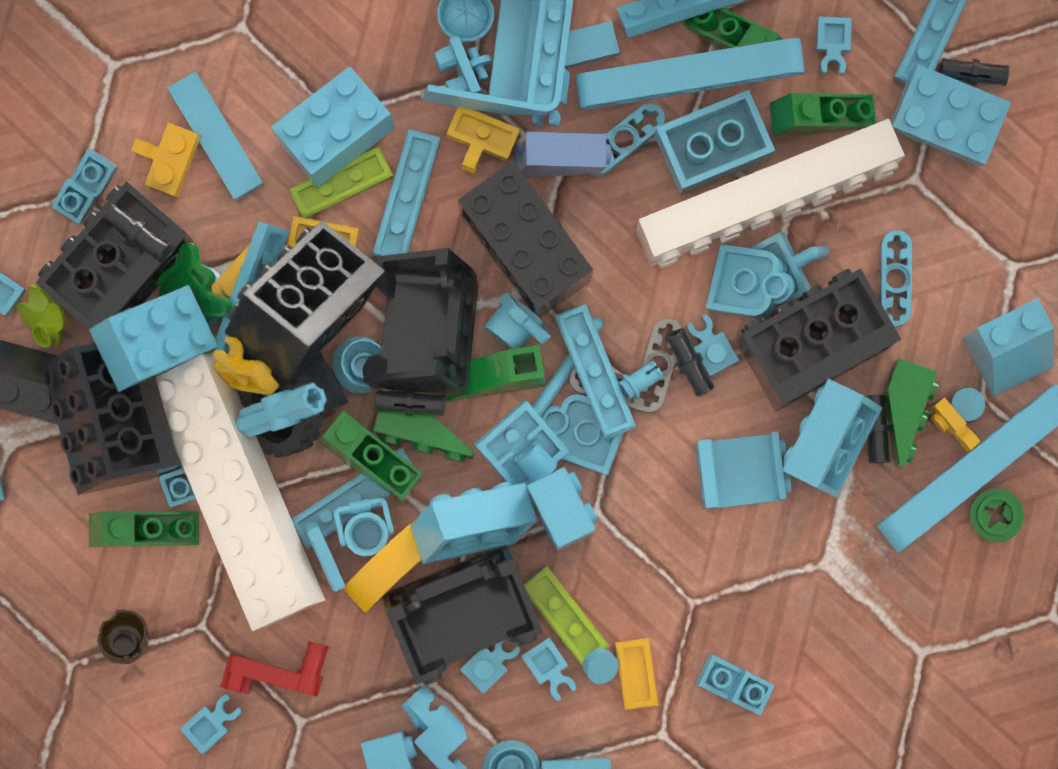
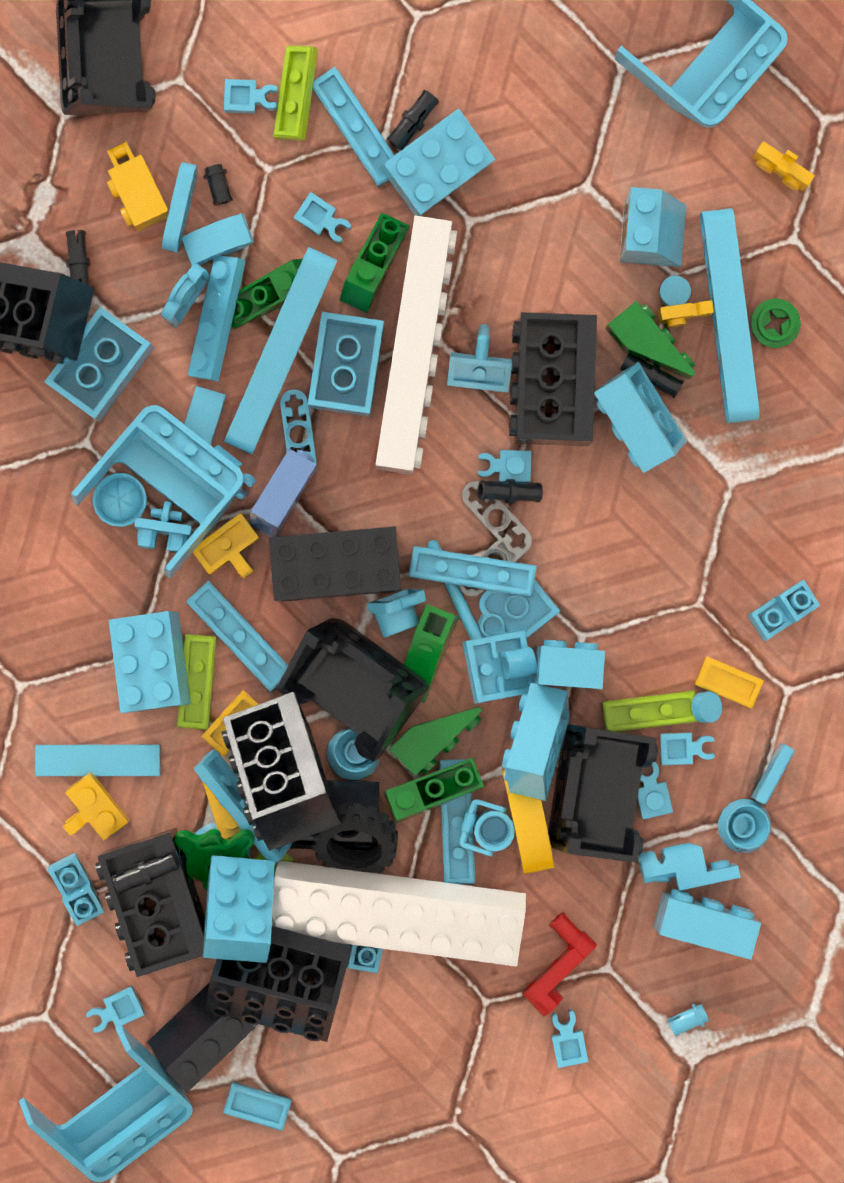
camera: 55 degrees left, 5 degrees up
lime plate [16,284,66,348] -> none
green slope [89,511,199,547] -> none
dark brown hair [97,609,150,664] -> none
yellow plate [212,337,279,395] -> none
medium azure piece [236,383,327,438] -> none
medium azure tile [304,520,346,592] -> none
black pin [375,389,446,417] -> none
medium azure pin [618,360,664,399] -> none
medium azure panel [695,431,791,510] -> none
medium azure plate [706,244,795,319] -> none
medium azure beam [879,230,912,328] -> none

